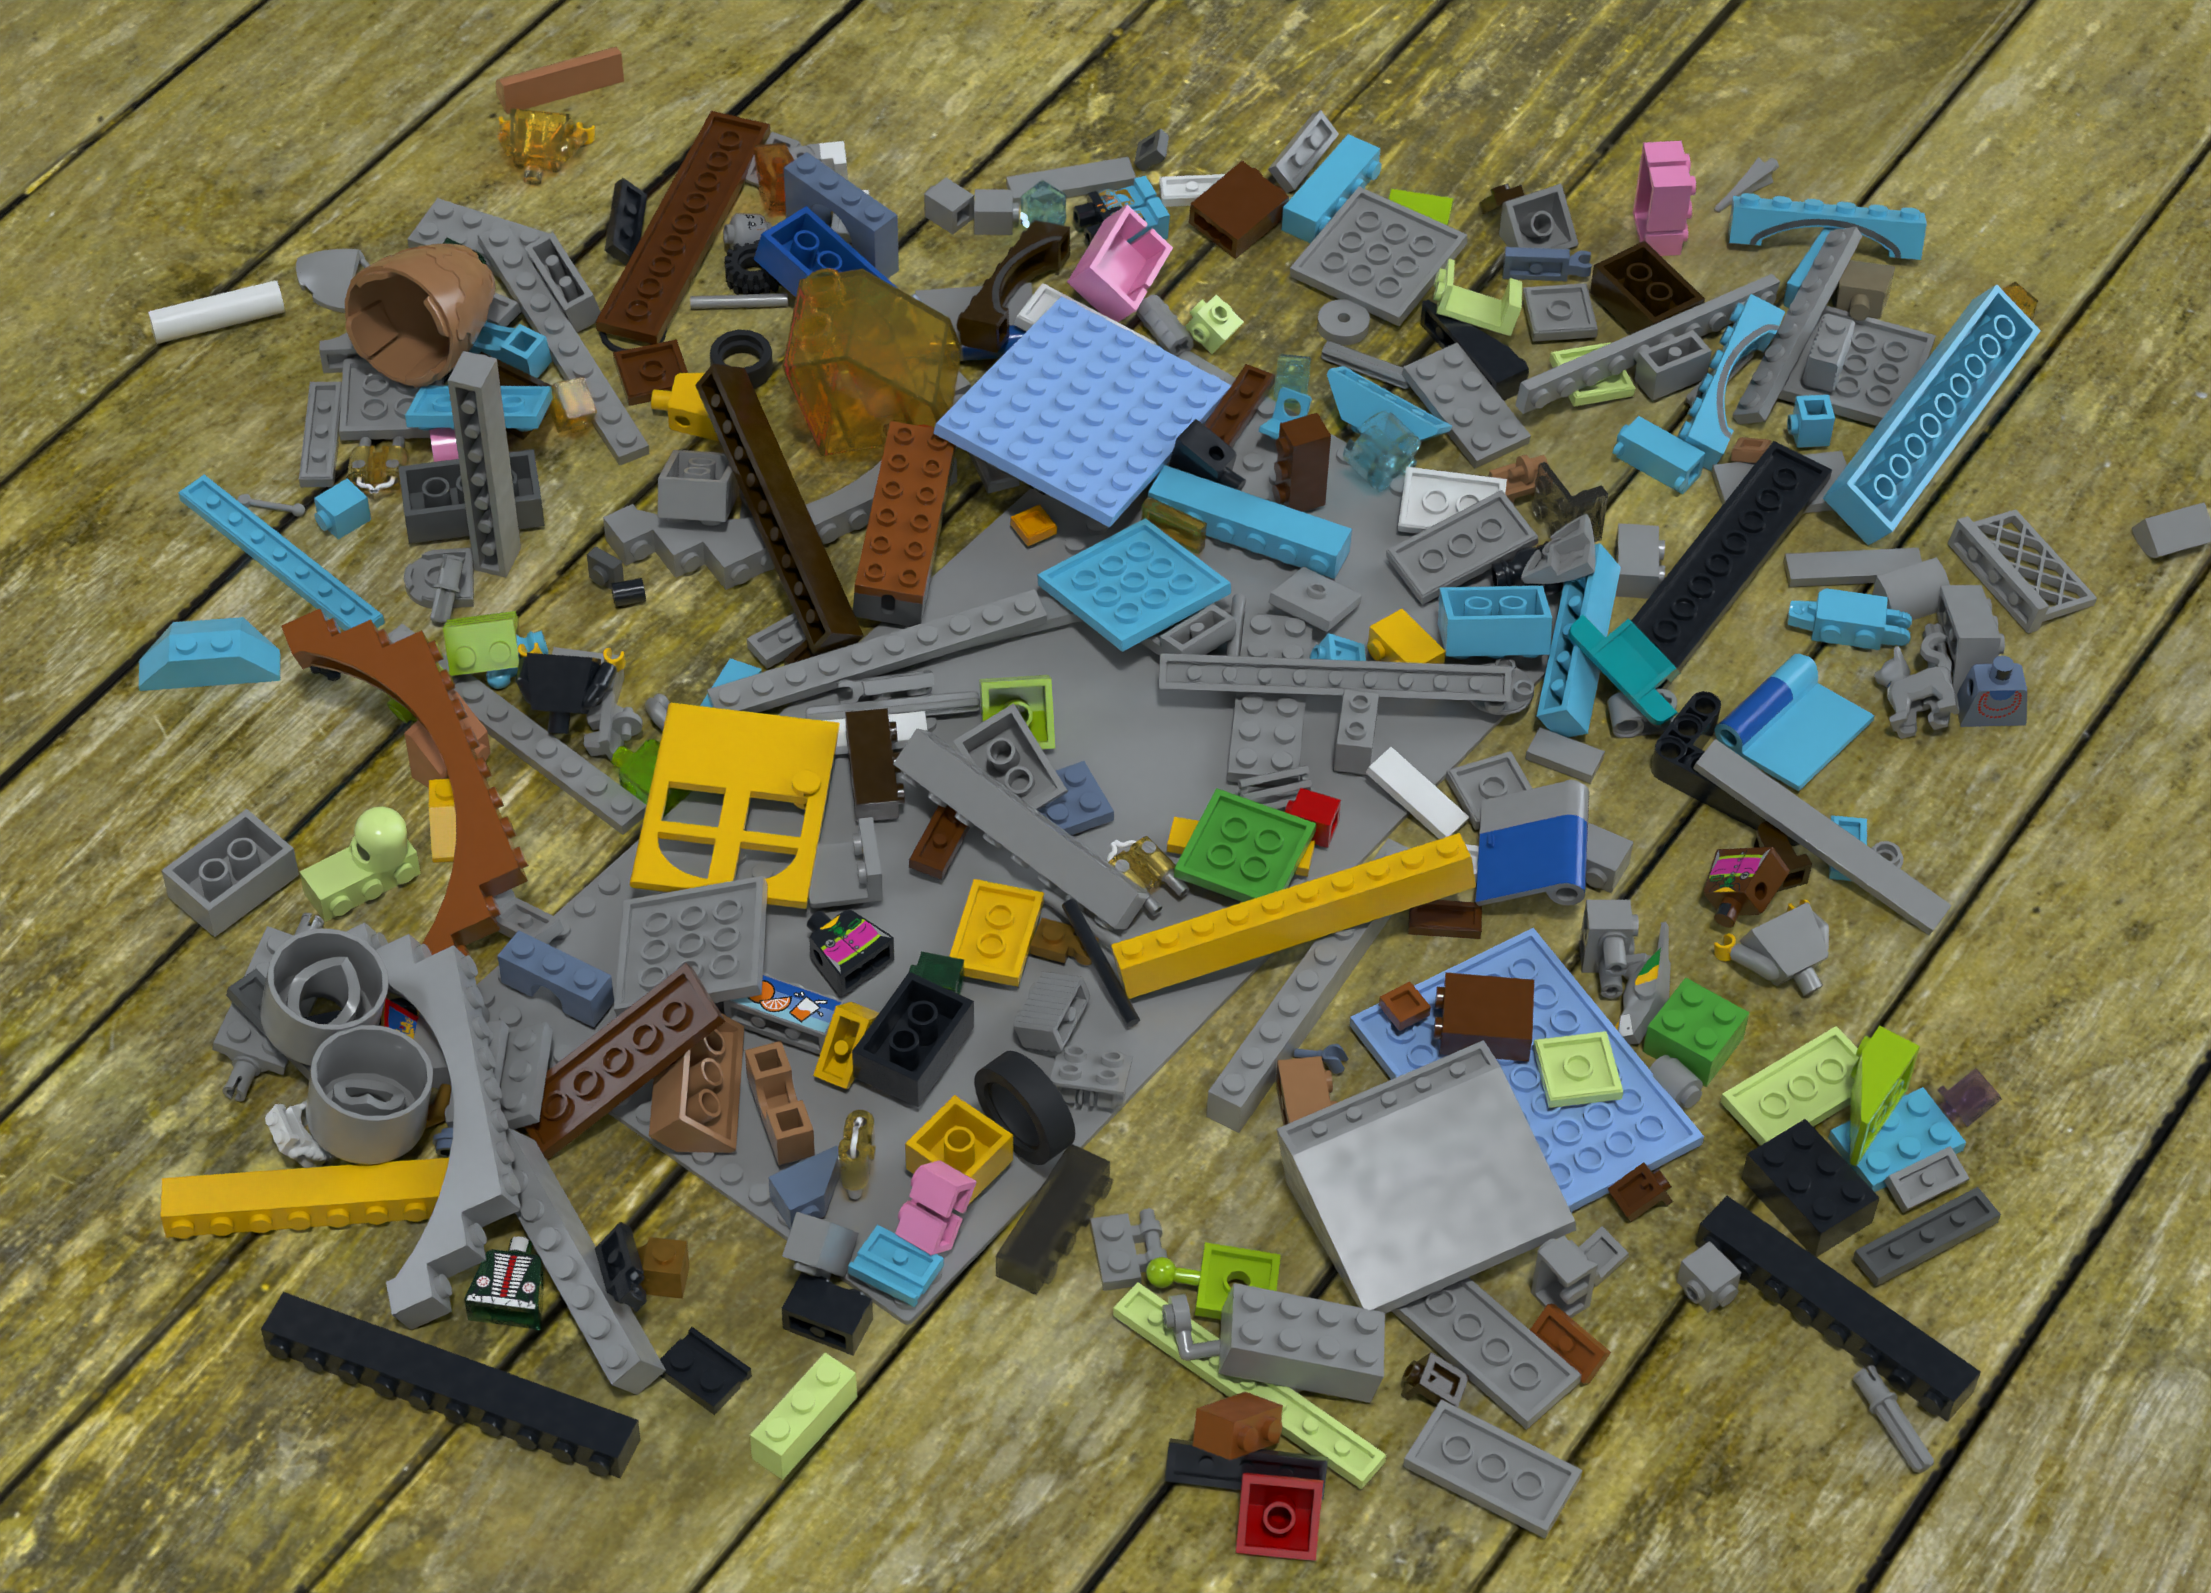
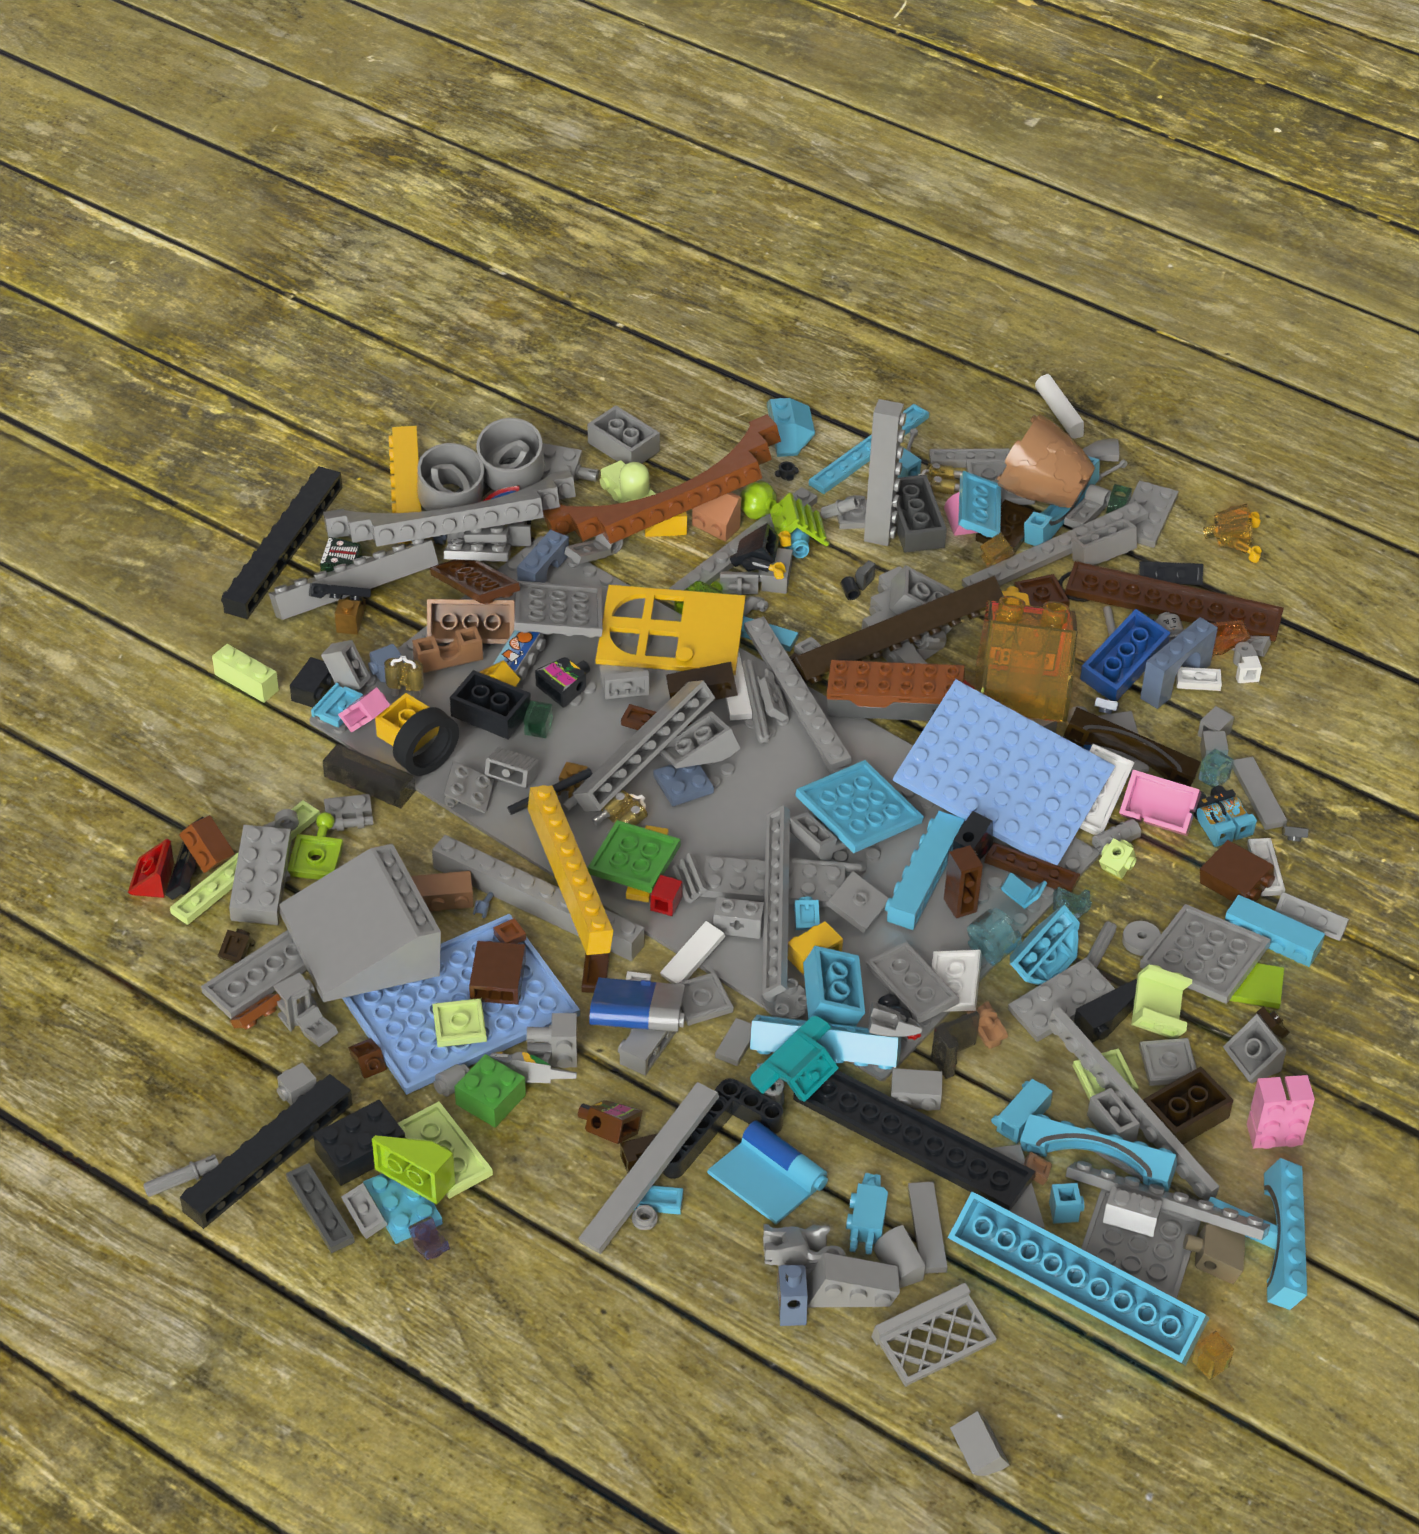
camera: 90 degrees right, 5 degrees down
nougat brick [496,47,624,114] -> none
black plate [660,1327,752,1415] -> none
yellow plate [947,879,1044,987] -> none
lime slope [979,675,1055,749] -> none
clear yellow tile [1141,497,1207,555] -> none
light grey plate [1403,1399,1582,1538] -> none
sand blue plate [1502,247,1592,281] -> none
light grey torso [1714,899,1829,996] -> none
light grey piece [1715,157,1779,212] -> none

